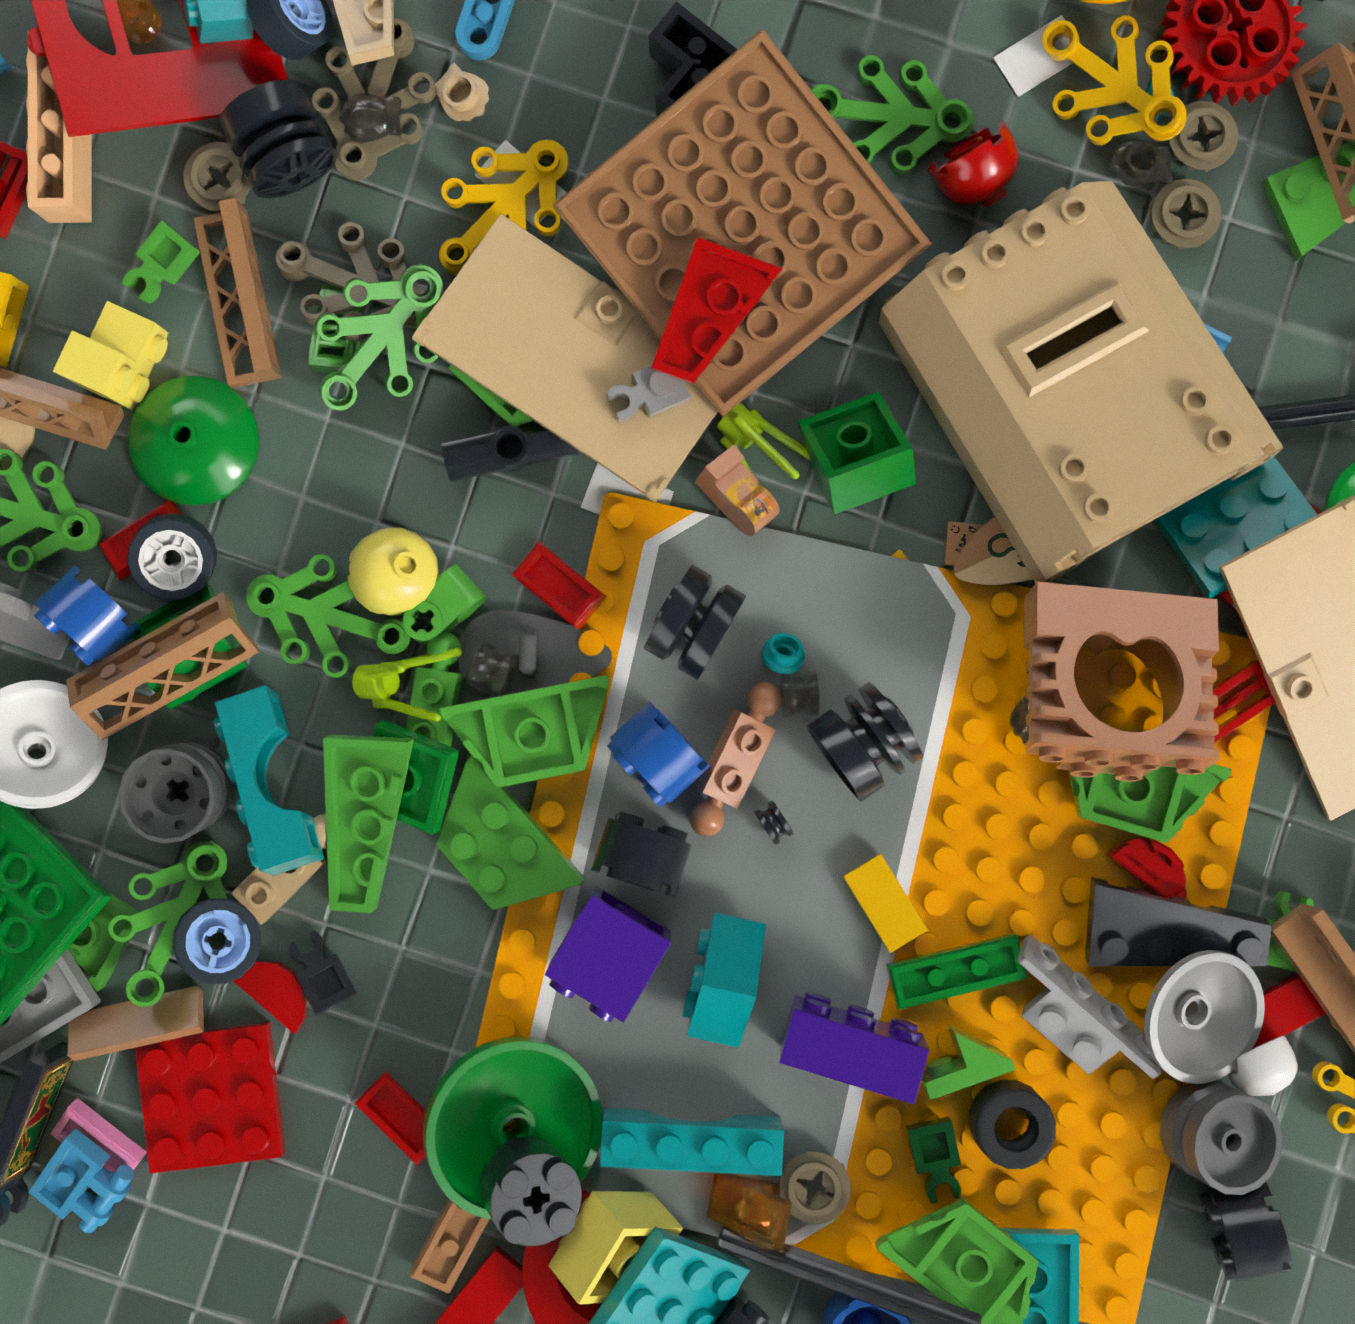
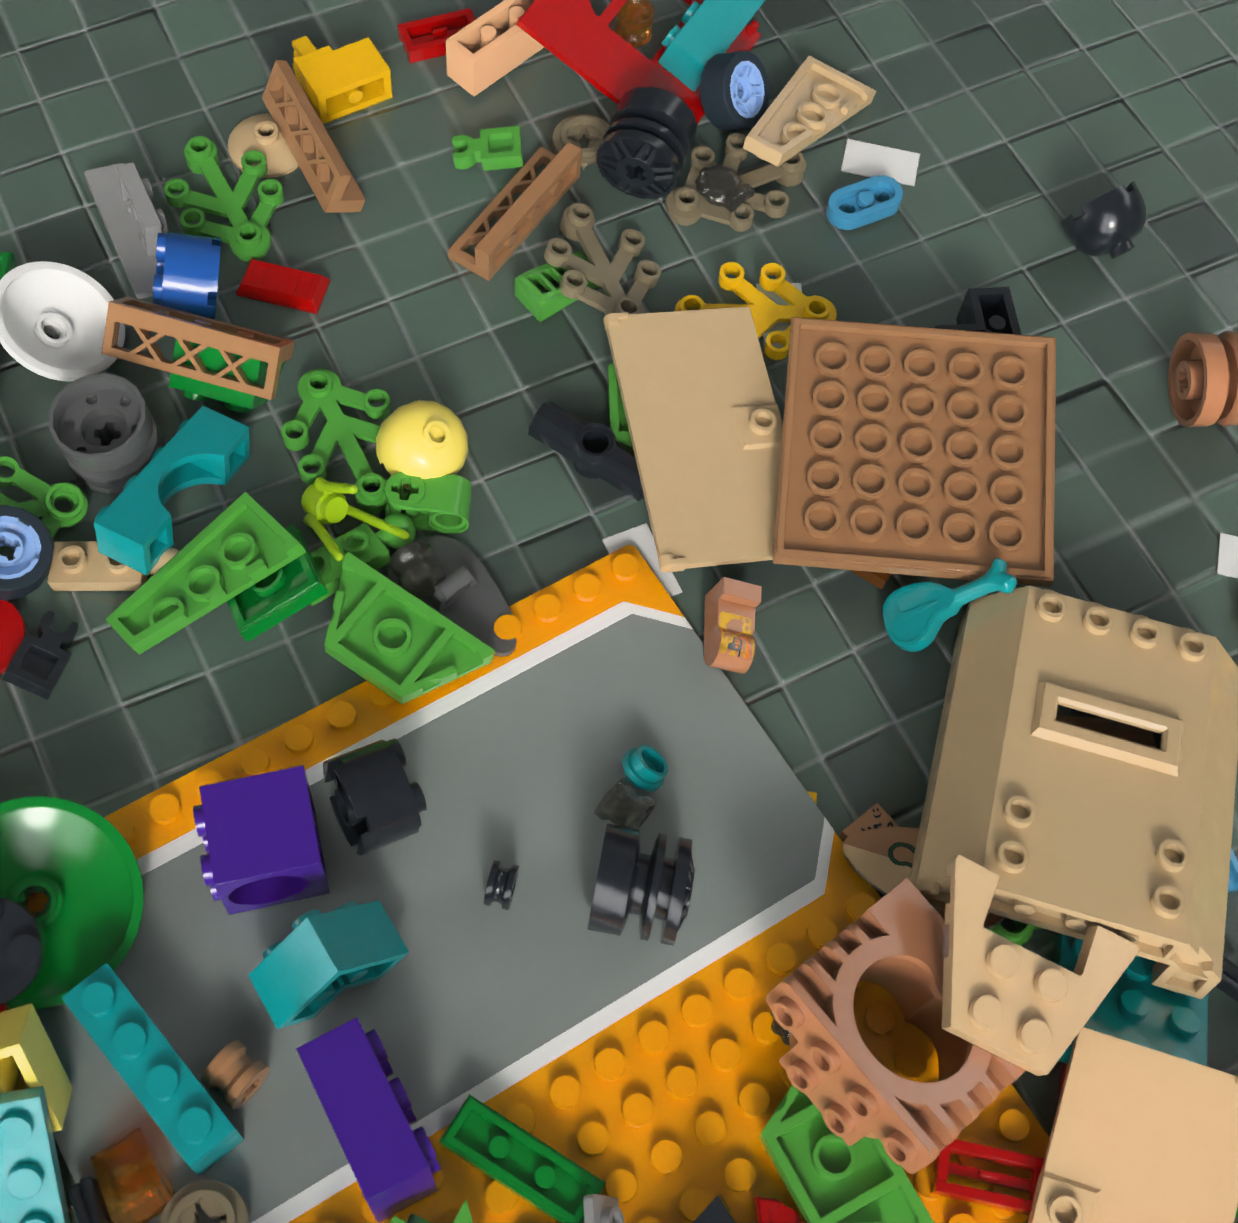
camera: 35 degrees right, 25 degrees down
light yellow brick [53,301,169,411] -> none
wheel [127,513,217,601] -> none
green dish [128,376,260,506] -> none
bright green plant [315,264,443,411] -> none
tan animal [435,62,489,122] -> none
bright green wing [436,755,587,910] -> none
red tile [512,541,607,630] -> none
light grey plate [606,365,691,422] -> none
blue brick [607,701,710,807] -> none
black wheel [643,564,746,680] -> none
red wing [651,237,783,384] -> none
nougat plate [689,682,782,836] -> none
lime plant [717,403,810,479] -> none
green slope [798,391,916,514] -> none
bright green plant [811,55,974,176] -> none
yellow tile [843,853,928,953] -> none
red cylinder [927,121,1019,207] -> none
none -> medium nougat wheel [201,1040,270,1111]
none -> teal piece [883,557,1017,652]
none -> tan wing [942,854,1140,1076]

